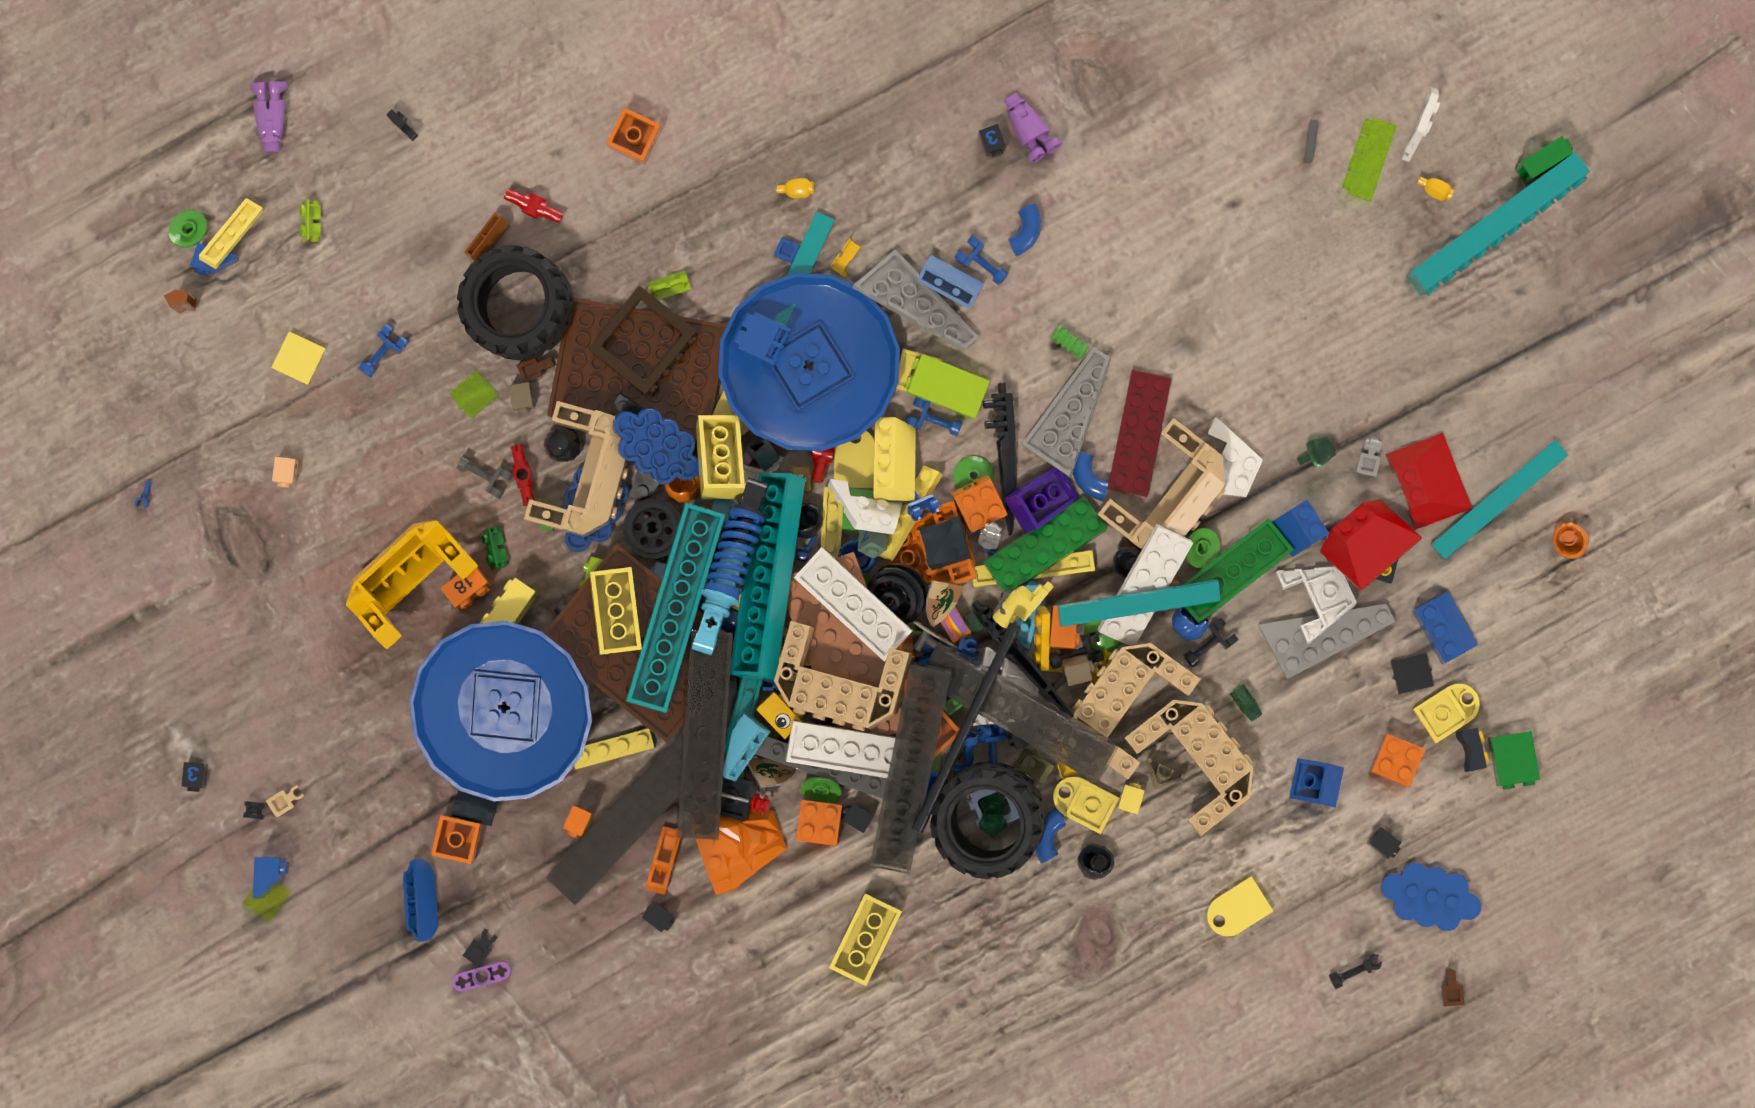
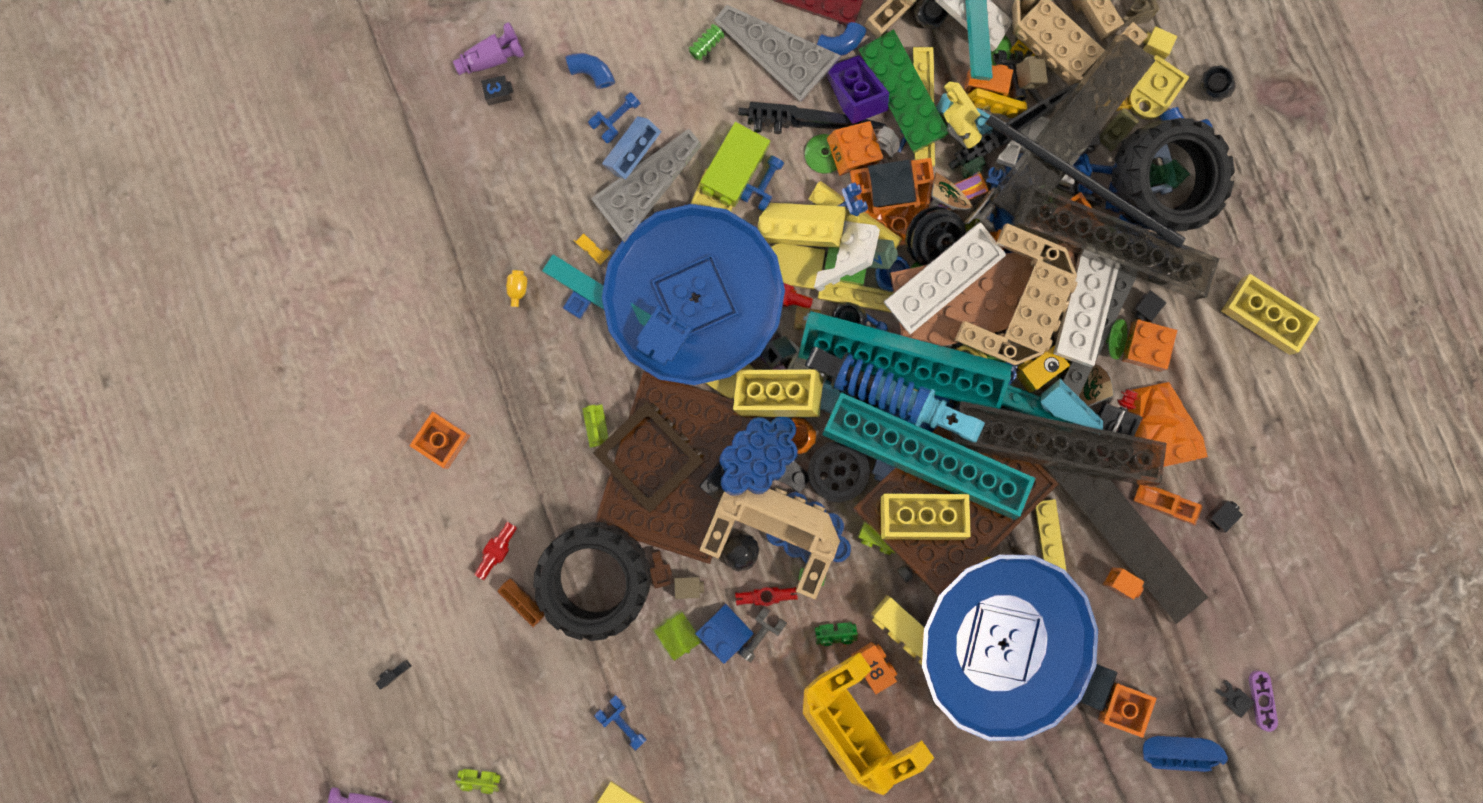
camera: 85 degrees left, 0 degrees up
none -> blue slope [695,604,754,664]

